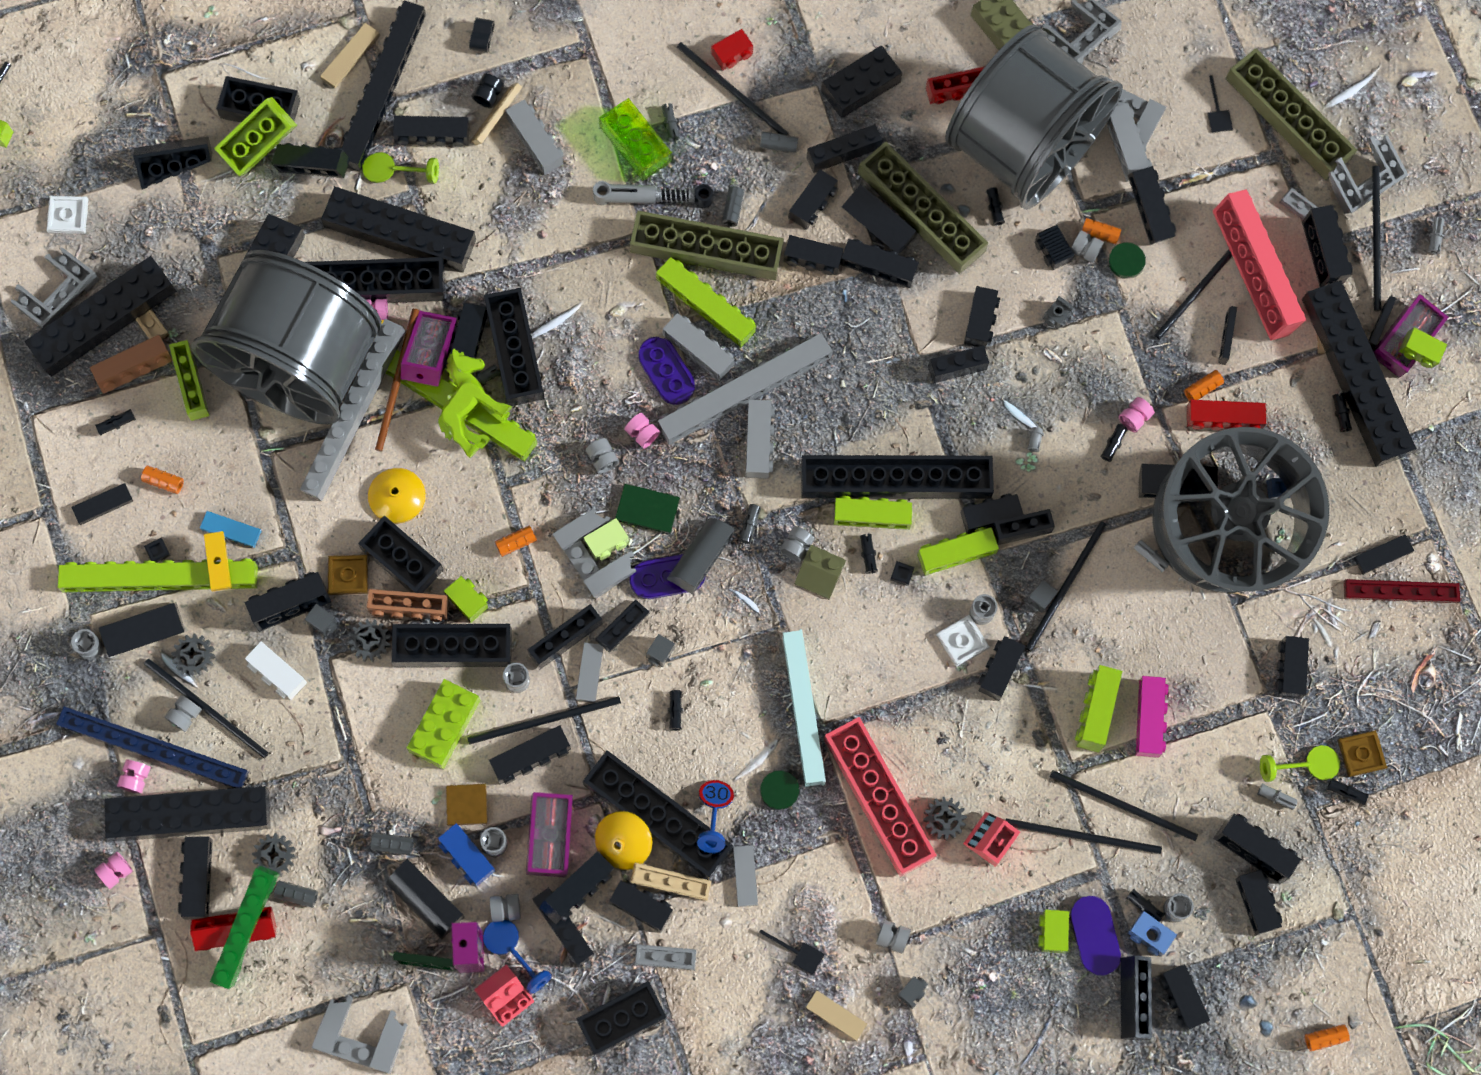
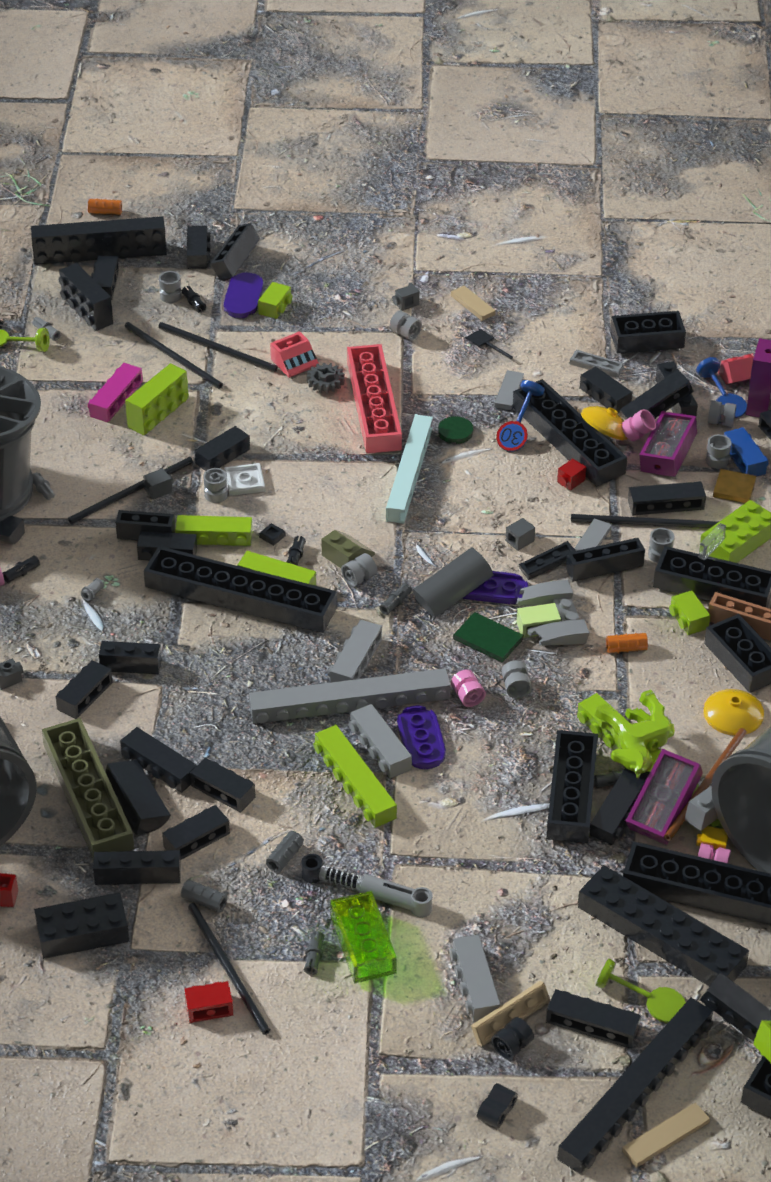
camera: 155 degrees left, 30 degrees down
olive brick [630,210,784,281] -> none
tan tile [630,863,712,901] -> none
black pin [668,690,683,731] -> none
medium blue brick [1128,911,1177,956] -> none
none -> black brick [31,216,167,265]
none -> red brick [557,458,586,491]
none -> bright pink wheel [622,409,656,441]
none -> clear tile [699,523,726,560]

